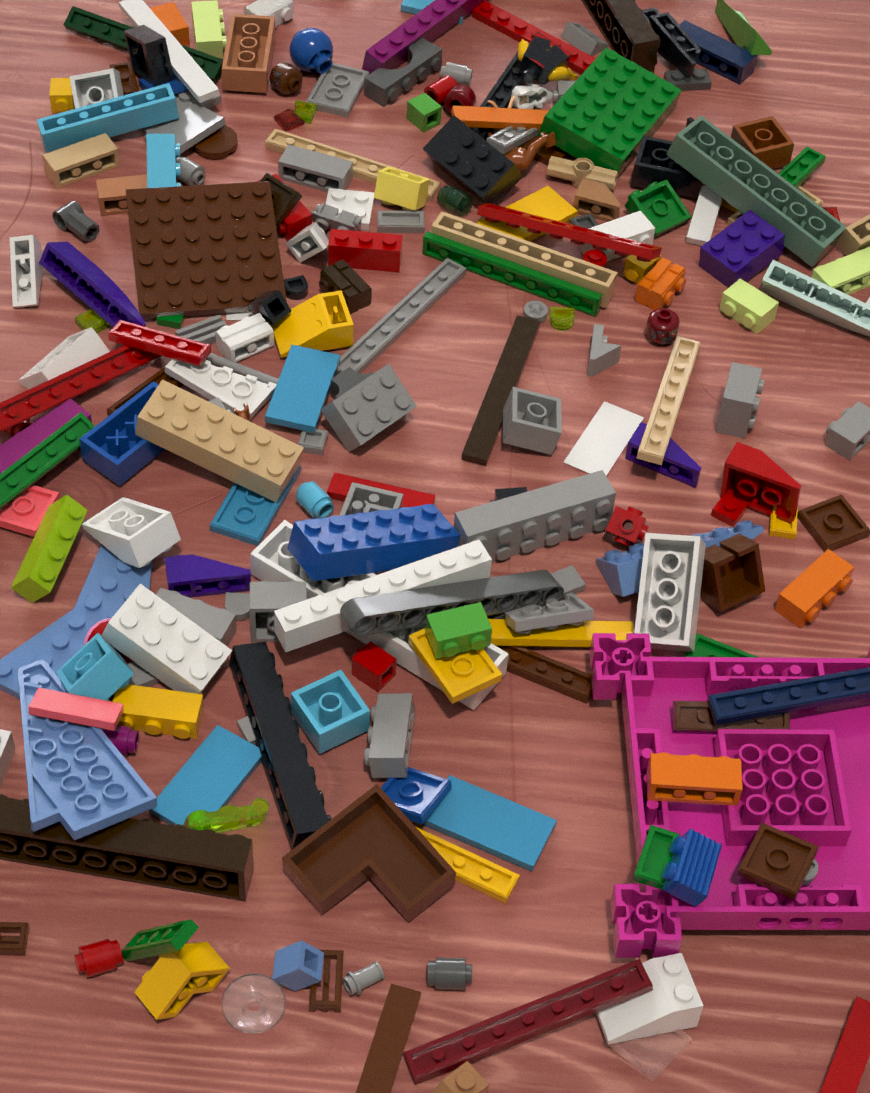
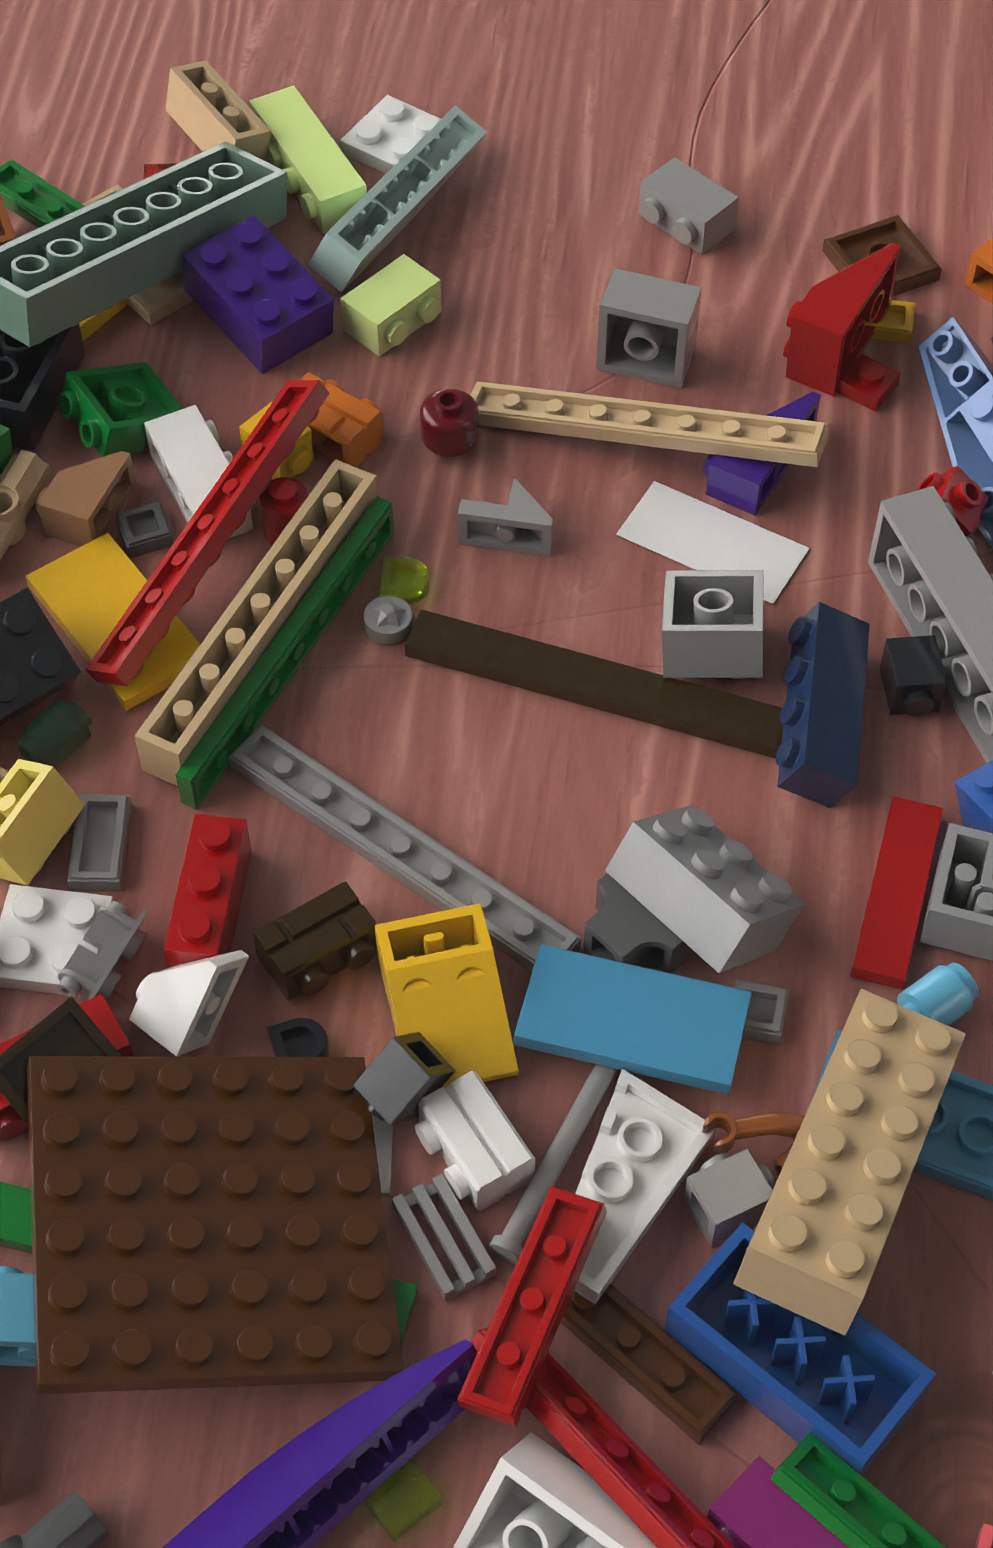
camera: 85 degrees left, 5 degrees up
white tile [686,186,723,246] -> none
none -> dark blue brick [776,602,870,808]

